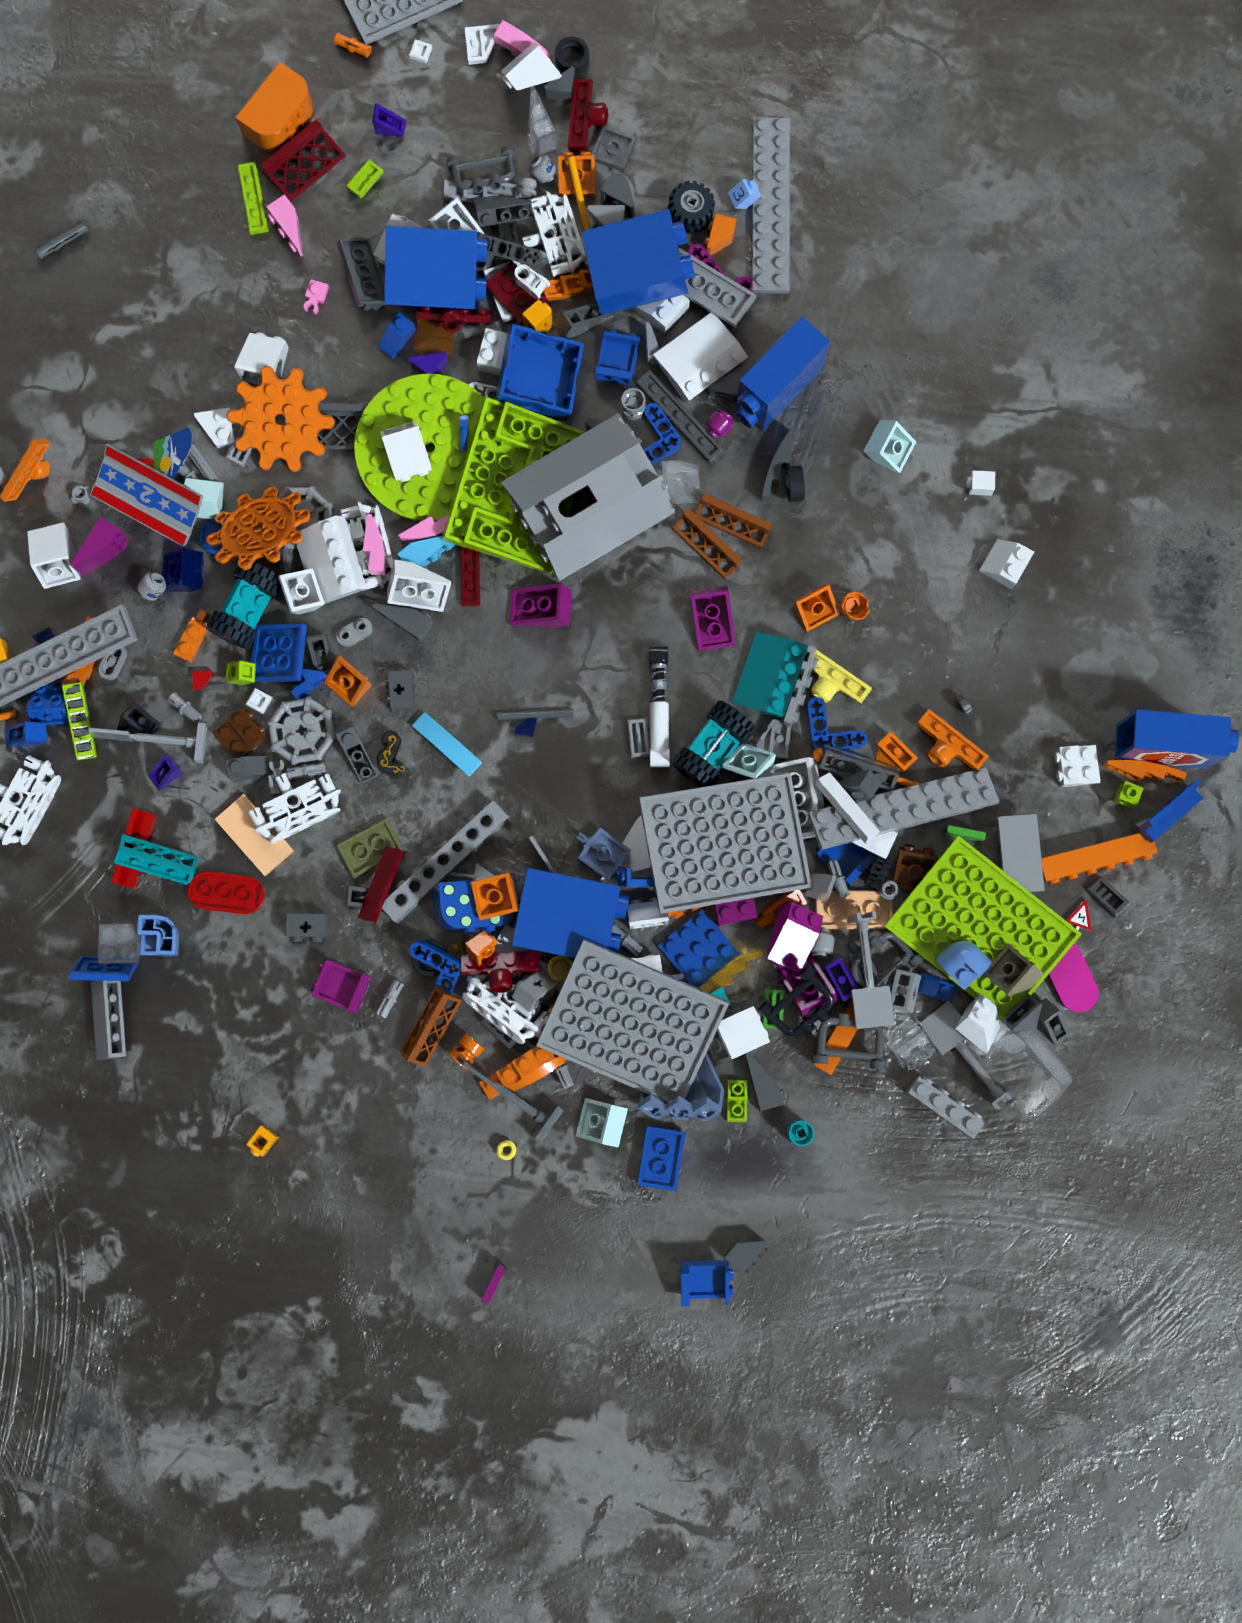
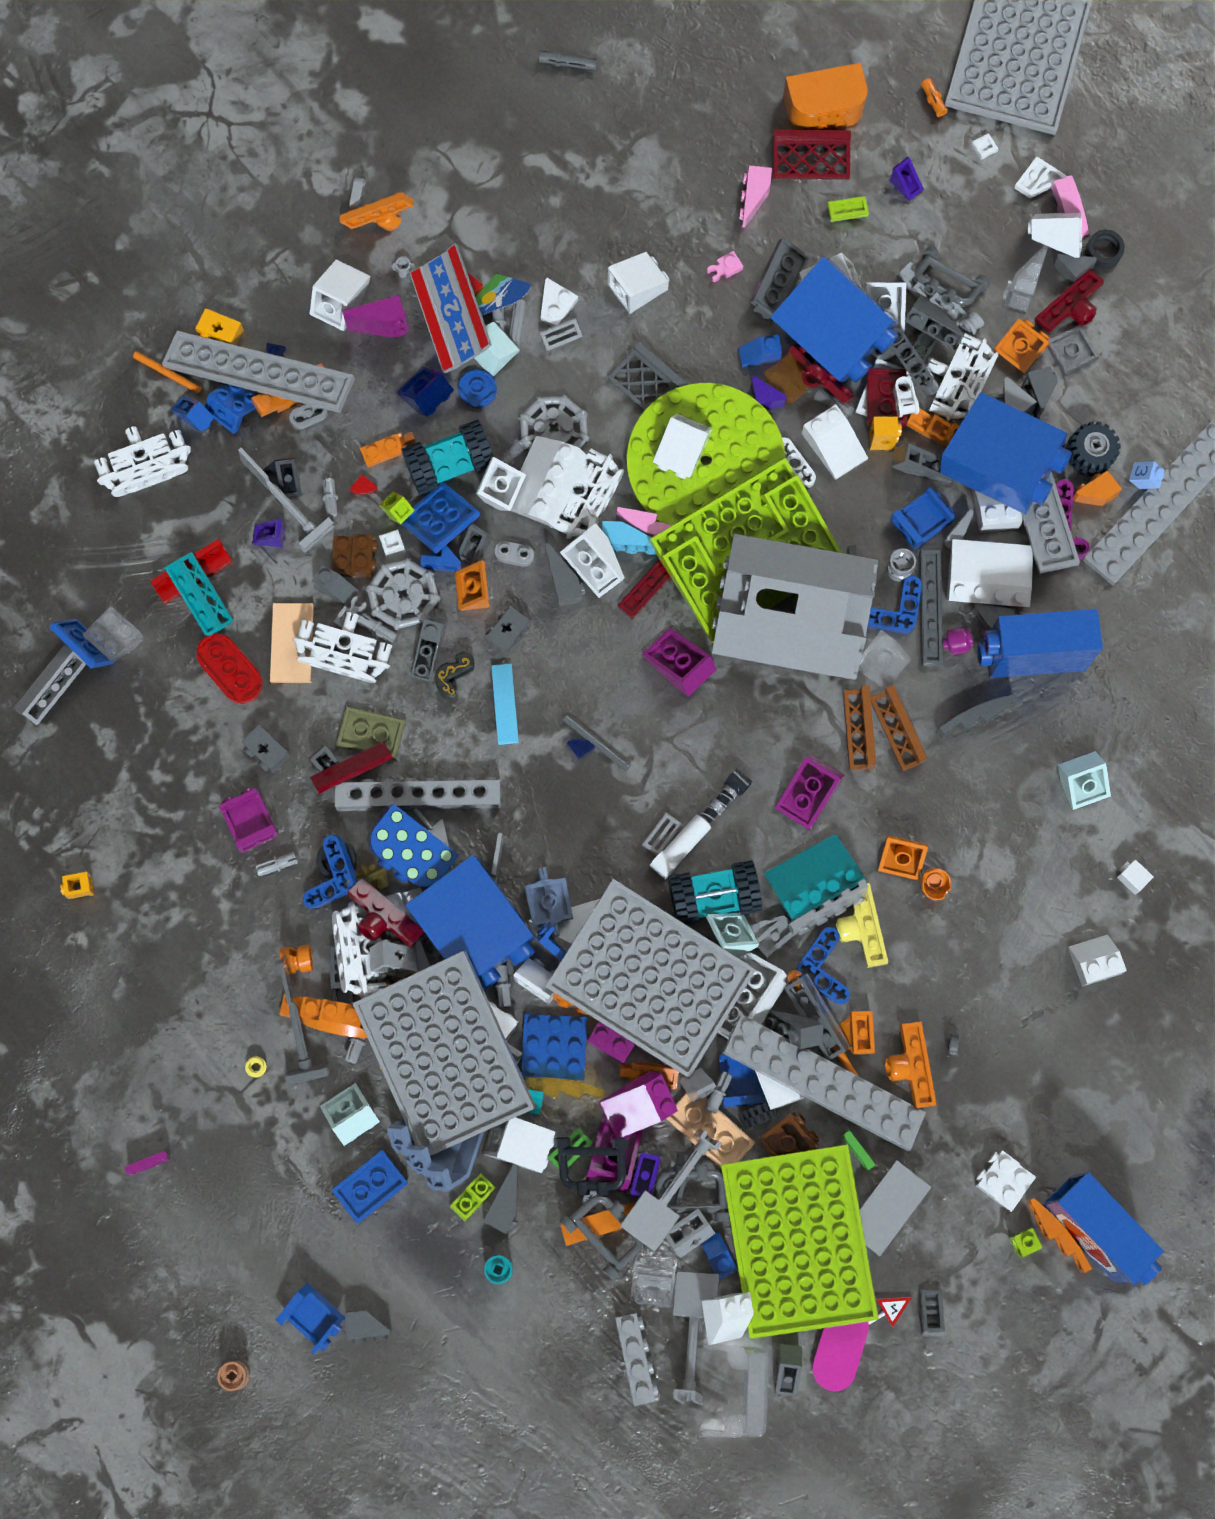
camera: 40 degrees right, 5 degrees down
tile [62,682,97,760] -> none
light grey head [137,572,166,601] -> none
medium blue brick [137,915,179,957] -> none
orange plate [206,487,310,570] -> none
orange plate [226,365,335,472] -> none
lime tile [238,161,269,235] -> none
bright pink slope [363,514,386,576] -> none
dark orange fence [400,985,462,1067] -> none
blue bar [459,415,469,451] -> none
orange brick [465,930,498,966] -> none
orange slope [471,873,519,920] -> none
blue tile [495,324,584,420] -> none
light grey head [529,154,556,183] -> none
clear yellow wheel [547,955,573,981] -> none
light orange bar [567,156,590,231] -> none
black tyre [786,465,805,502] -> none
light grey head [810,929,835,959] -> none
white slope [815,773,880,843] -> none
light grey plate [879,880,899,900] -> none
medium blue brick [935,940,992,990] -> none
dark tan slope [983,943,1044,996] -> none
dark grey slope [1001,994,1042,1032] -> none
orange brick [1041,833,1158,885] -> none
blue fence [1138,779,1203,843] -> none
none -> nougat wheel [217,1361,250,1391]

